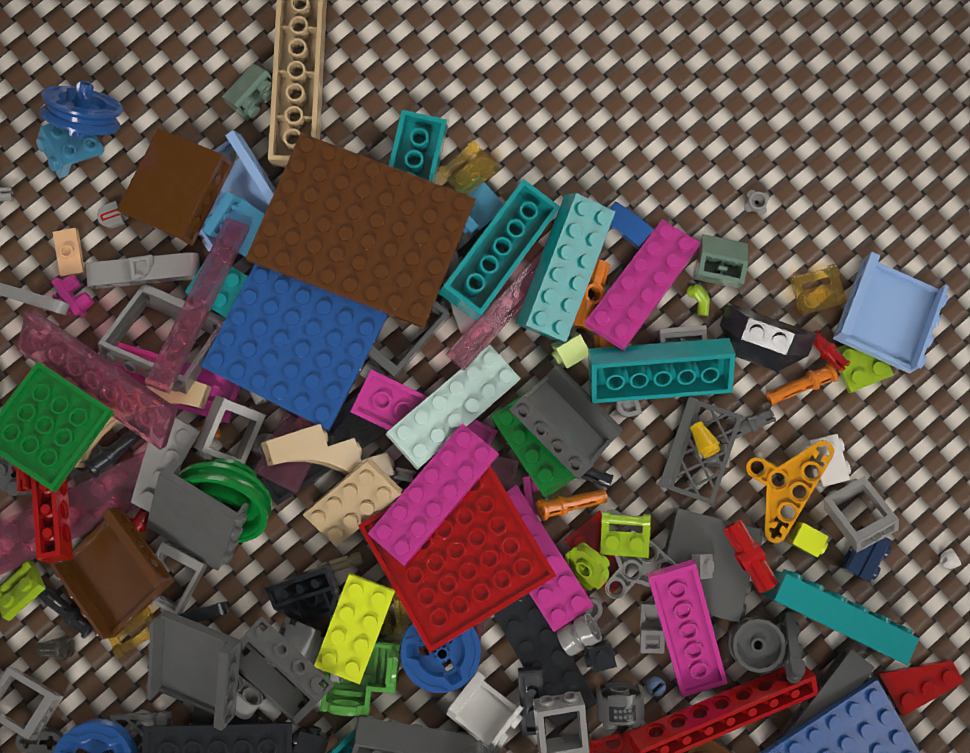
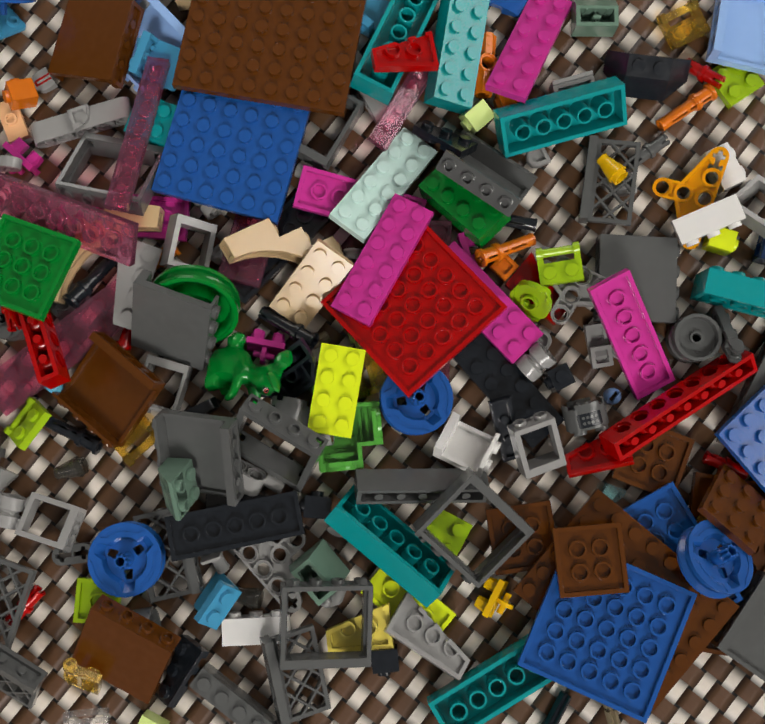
camera: 10 degrees left, 0 degrees up
lime arm [687,284,710,317] -> none
light grey plate [692,554,714,579] -> none
red piece [722,520,779,593] -> none
none -> orange brick [2,78,39,111]
none -> sand green slope [158,457,200,521]
none -> green animal [205,332,293,404]
none -> dark pink hips [246,328,286,365]
none -> black pin [258,306,320,350]
none -> red wing [371,31,439,72]
none -> black wing [412,120,478,159]
none -> orange tile [489,255,519,282]
none -> white brick [671,194,746,248]

